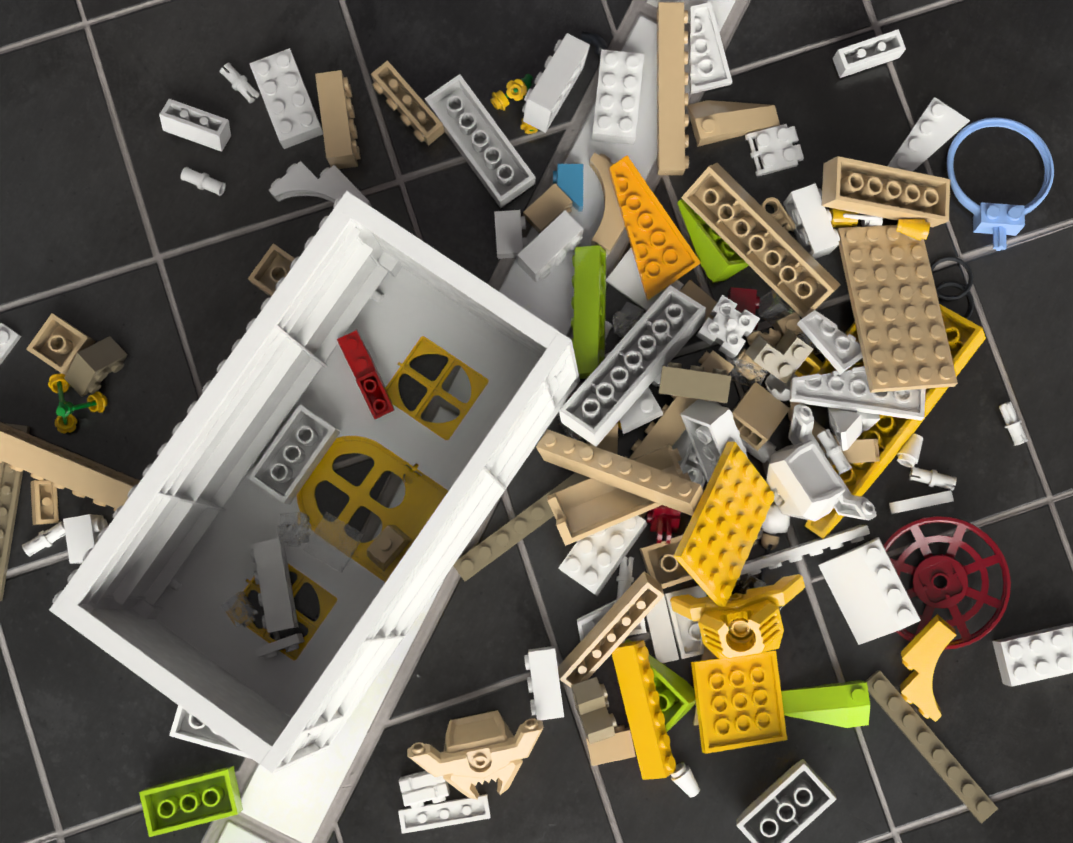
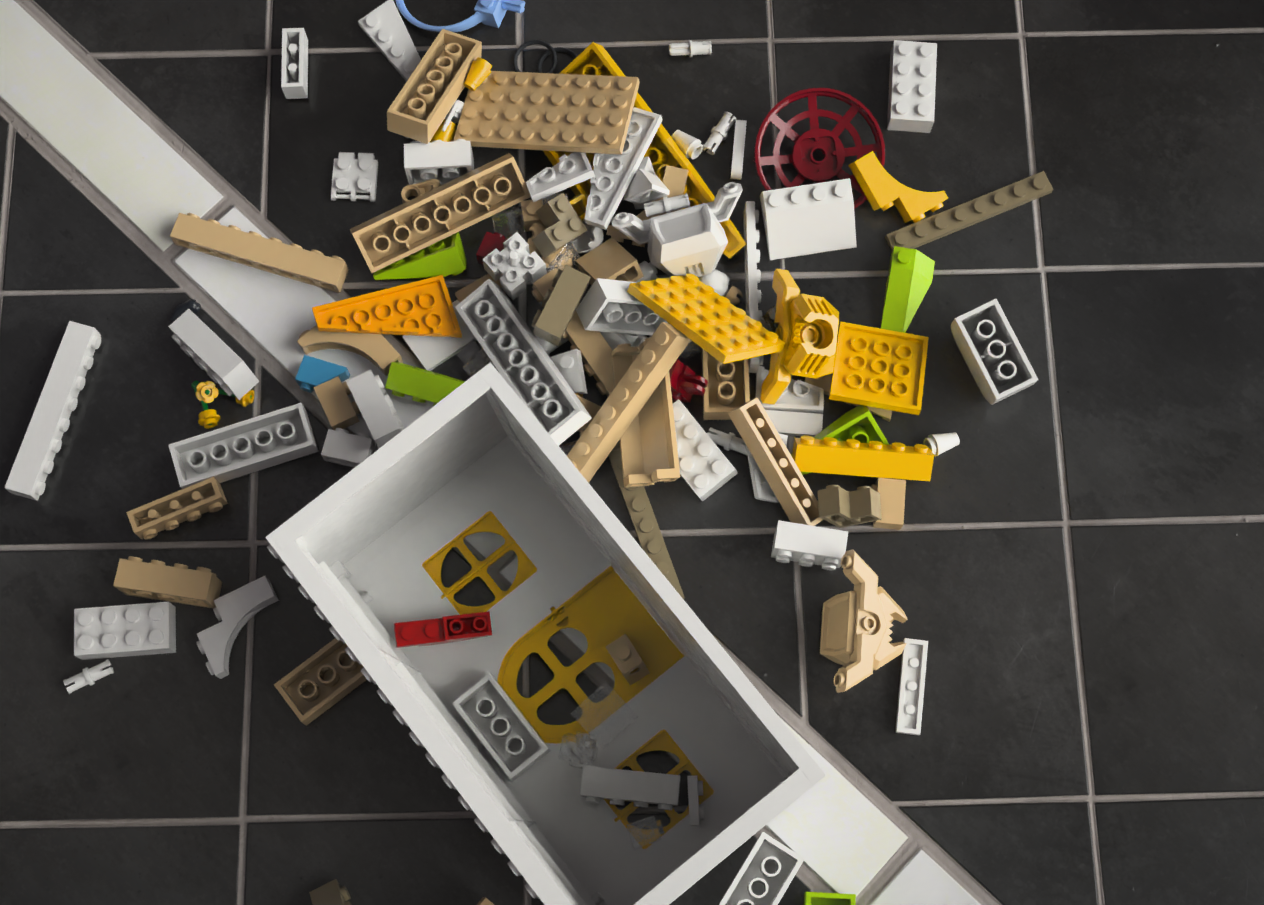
camera: 70 degrees left, 10 degrees down
white brick [159,99,231,152] -> none
white pin [181,167,226,196] -> none
white brick [399,771,450,809] -> none
white brick [592,49,644,145] -> none
tan wedge [687,100,780,147] -> none
white wing [690,2,732,94] -> none

